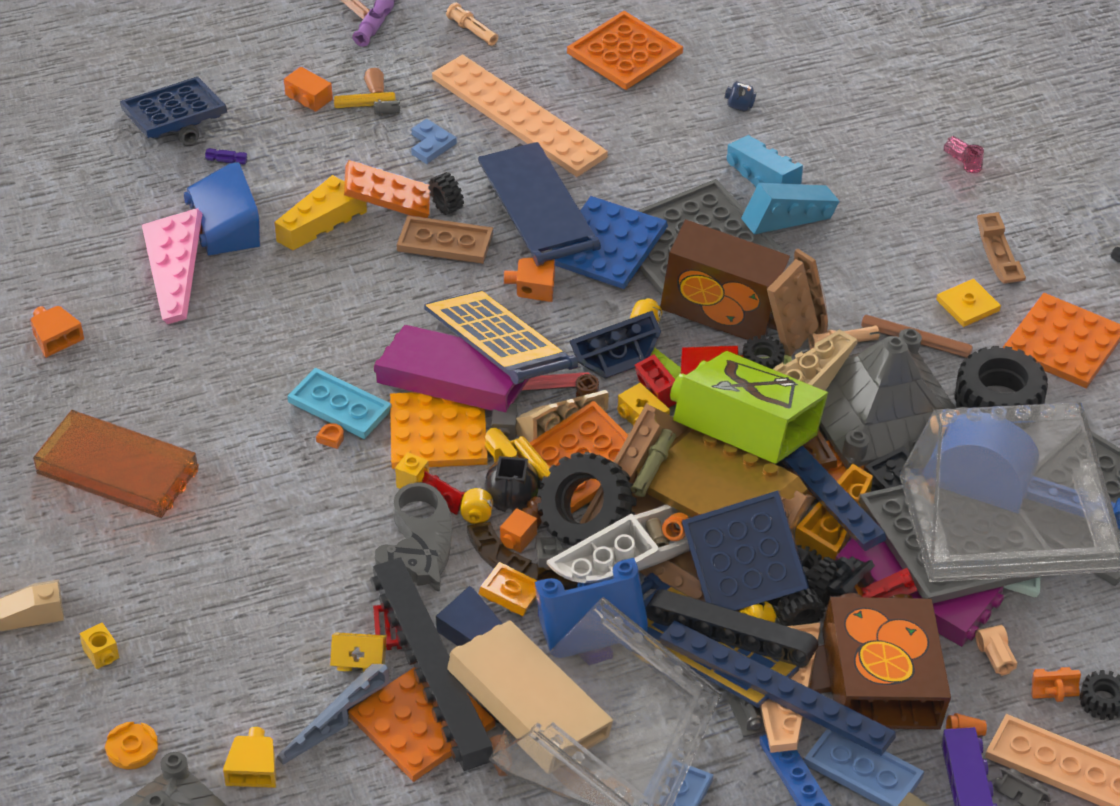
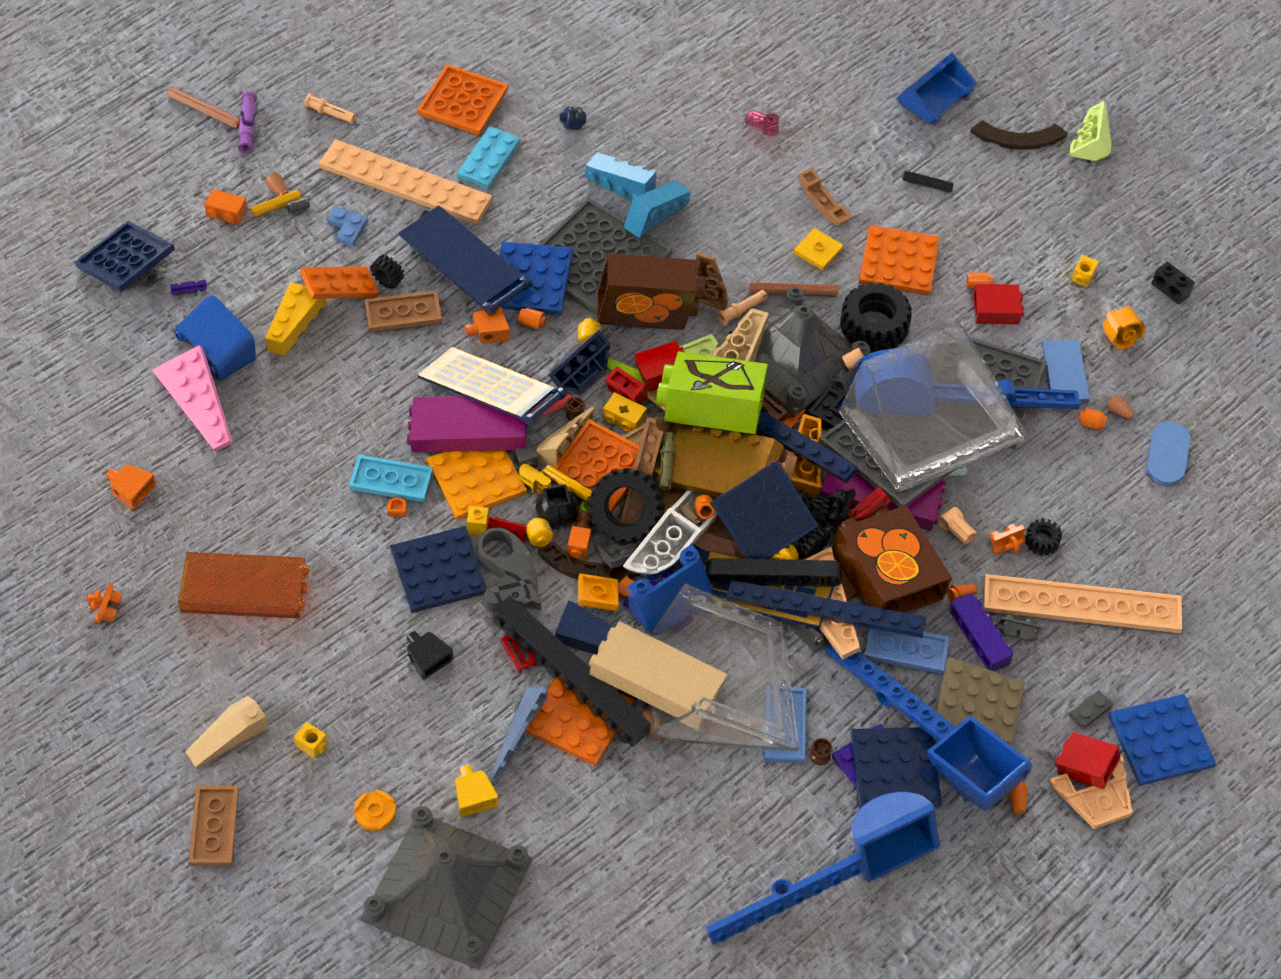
camera: 25 degrees left, 10 degrees up
yellow brick [330,632,387,672] -> none
black tyre [742,335,785,369] -> none
medium nougat plate [767,259,818,356] -> none
none -> dark blue plate [390,526,487,613]
none -> black torso [406,631,454,681]
none -> medium azure plate [457,126,520,189]
none -> orange brick [518,308,546,330]

